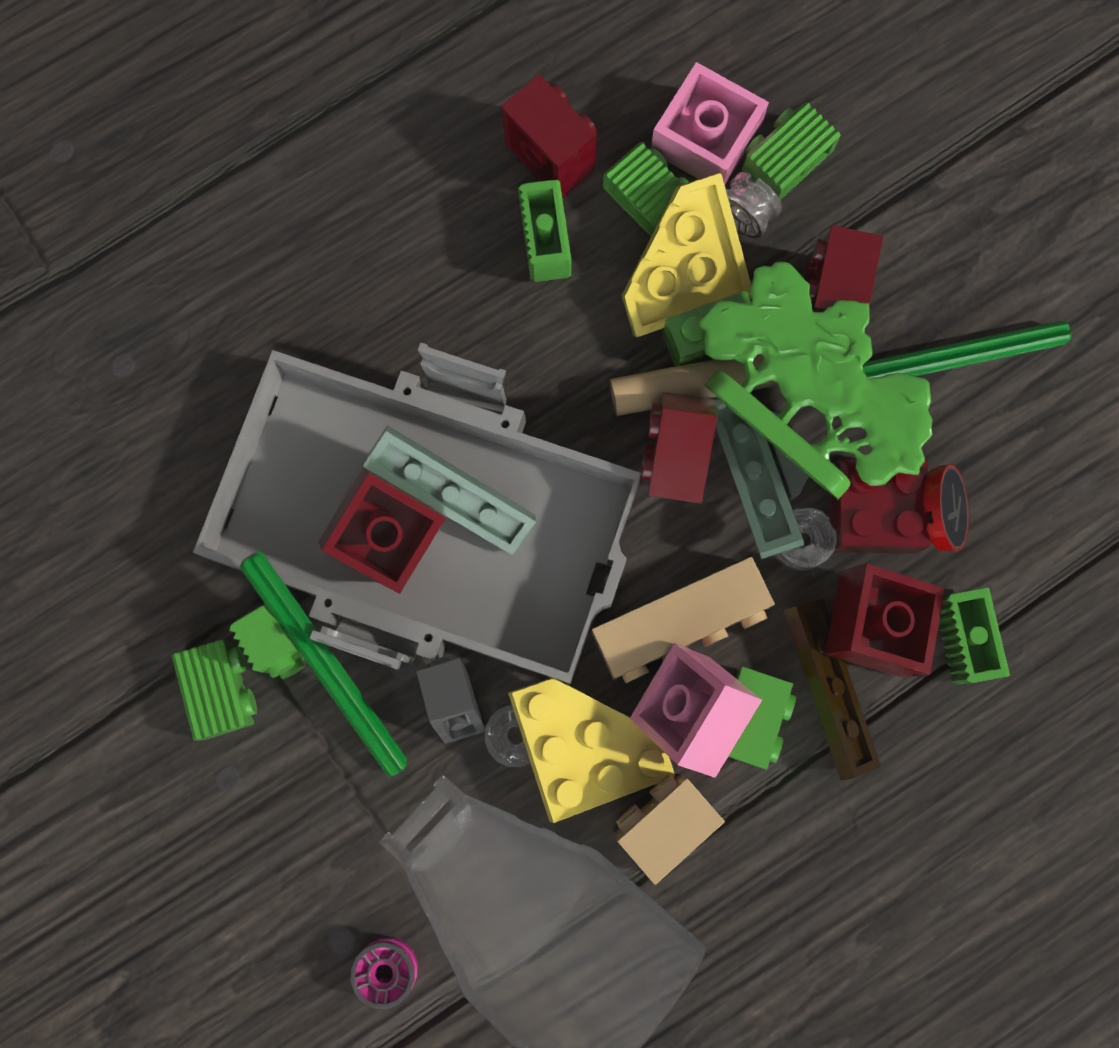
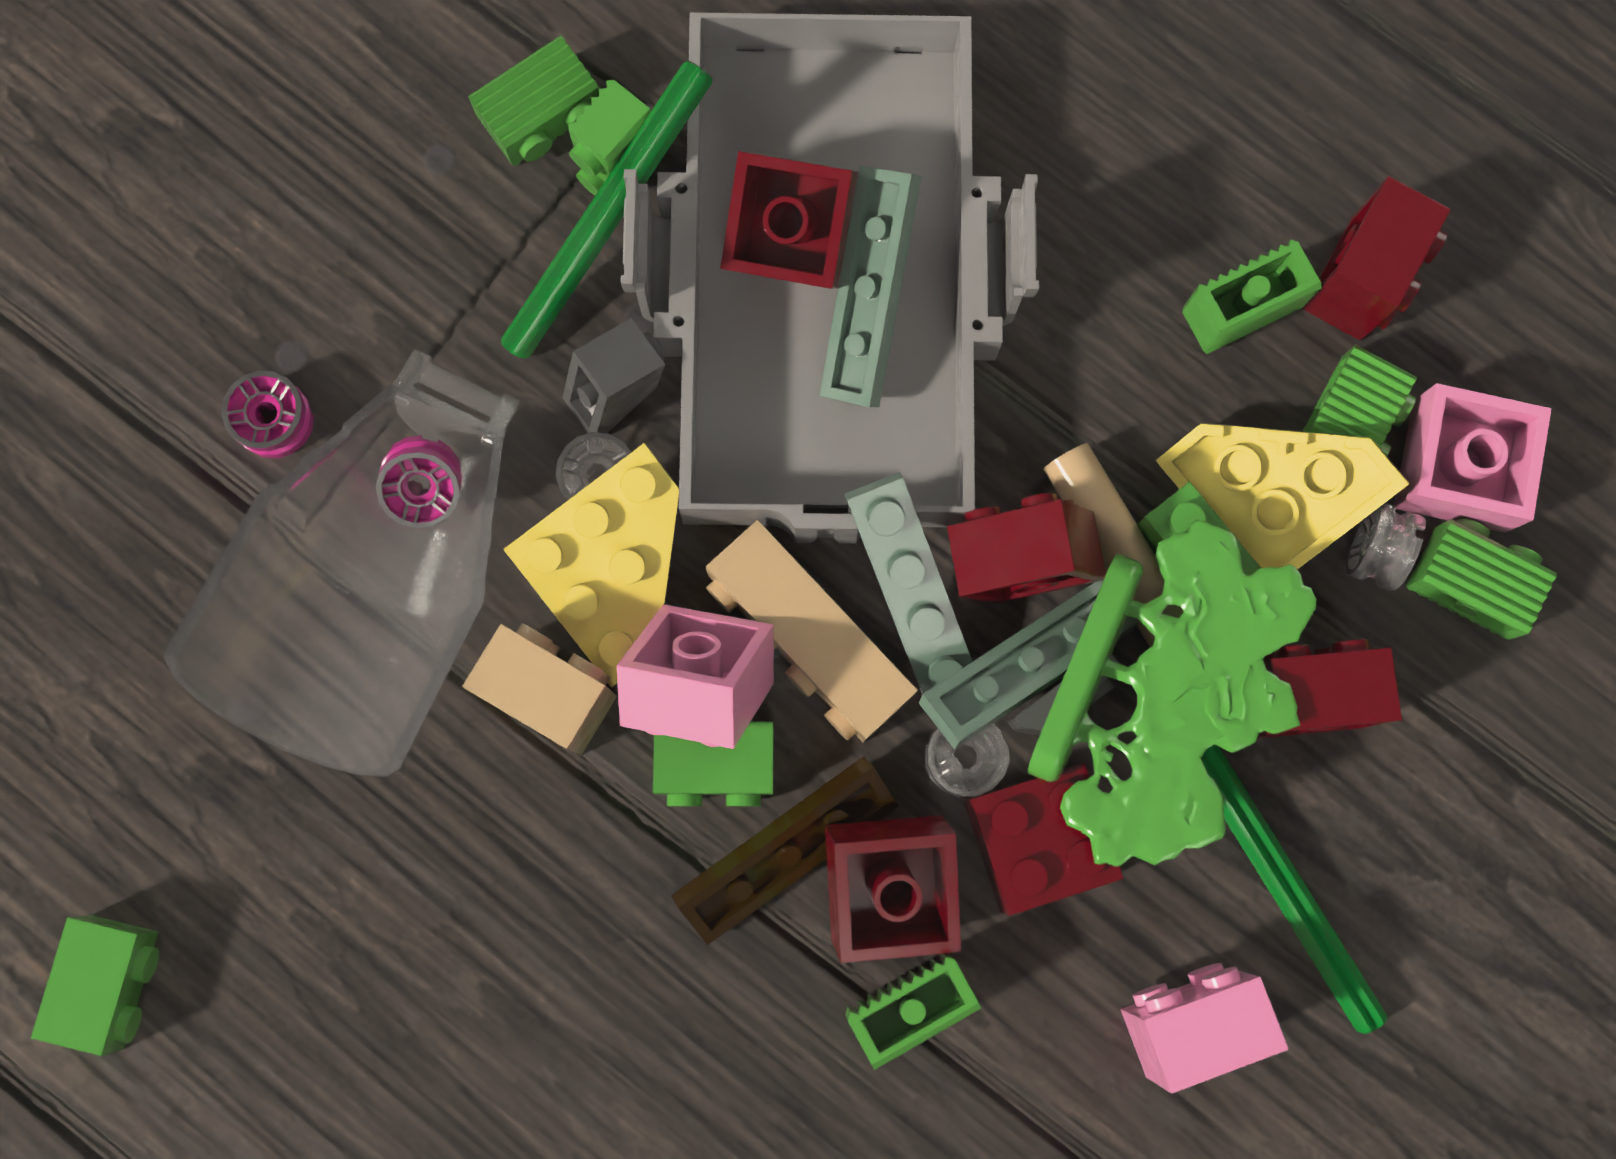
camera: 65 degrees right, 0 degrees up
tile [923,465,969,552] -> none
none -> dark pink wheel [375,435,463,529]
none -> plate [844,472,972,695]
none -> bright pink brick [1121,963,1289,1094]

